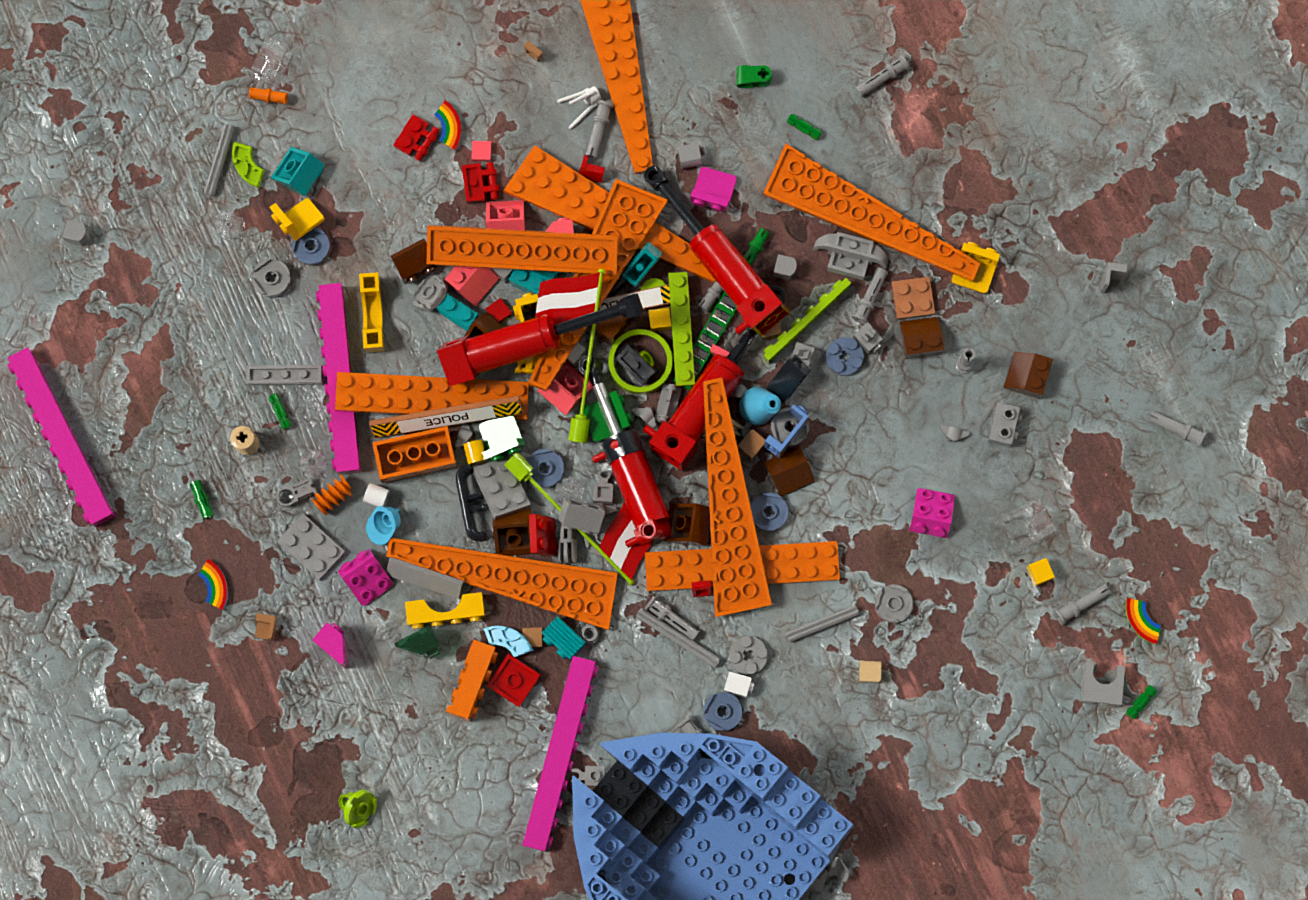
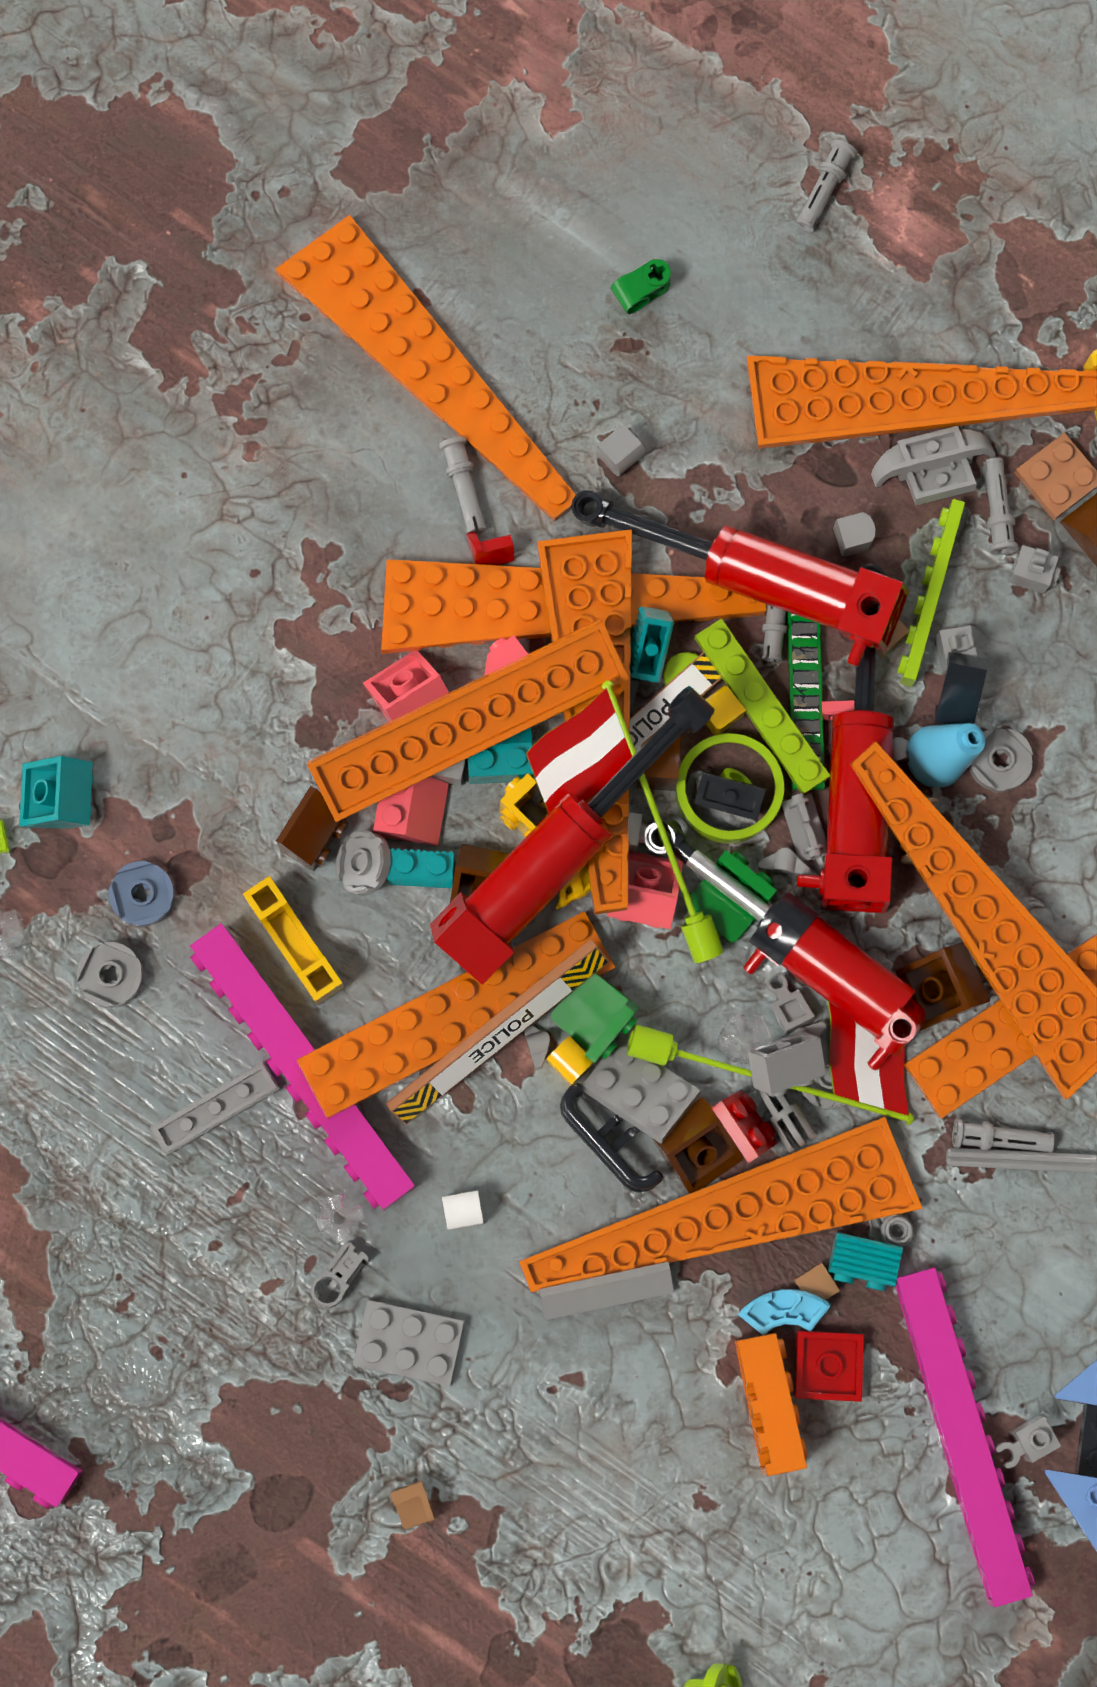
camera: 40 degrees left, 0 degrees up
green pin [189,480,214,520] -> none
tile [198,559,228,611] -> none
tan piece [230,426,259,456] -> none
green axle [268,393,292,430] -> none
yellow bracket [269,198,325,241] -> none
orange piece [310,474,352,515] -> none
dark pink slope [312,622,348,669] -> none
dark pink bracket [338,549,393,606] -> none
medium azure piece [366,506,401,545] -> none
orange brick [372,426,457,483] -> none
red plate [393,114,440,162] -> none
clear green slope [394,625,443,659] -> none
yellow arch [405,592,486,630] -> none
tile [435,100,462,152] -> none
red plate [461,162,499,204] -> none
coral tile [472,141,492,162] -> none
red tile [485,298,512,323] -> none
medium nougat tile [524,41,543,62] -> none
sand blue plate [527,449,564,488] -> none
white plant [557,86,601,129] -> none
dark pink bracket [690,167,737,212] -> none
red tile [692,580,712,597] -> none
medium nougat panel [737,429,765,461] -> none
green pin [743,228,770,266] -> none
sand blue plate [751,492,788,532] -> none
medium blue panel [764,405,809,458] -> none
reddish brown slope [764,447,815,497] -> none
green axle [787,114,822,140] -> none
sand blue plate [825,337,864,376] -> none

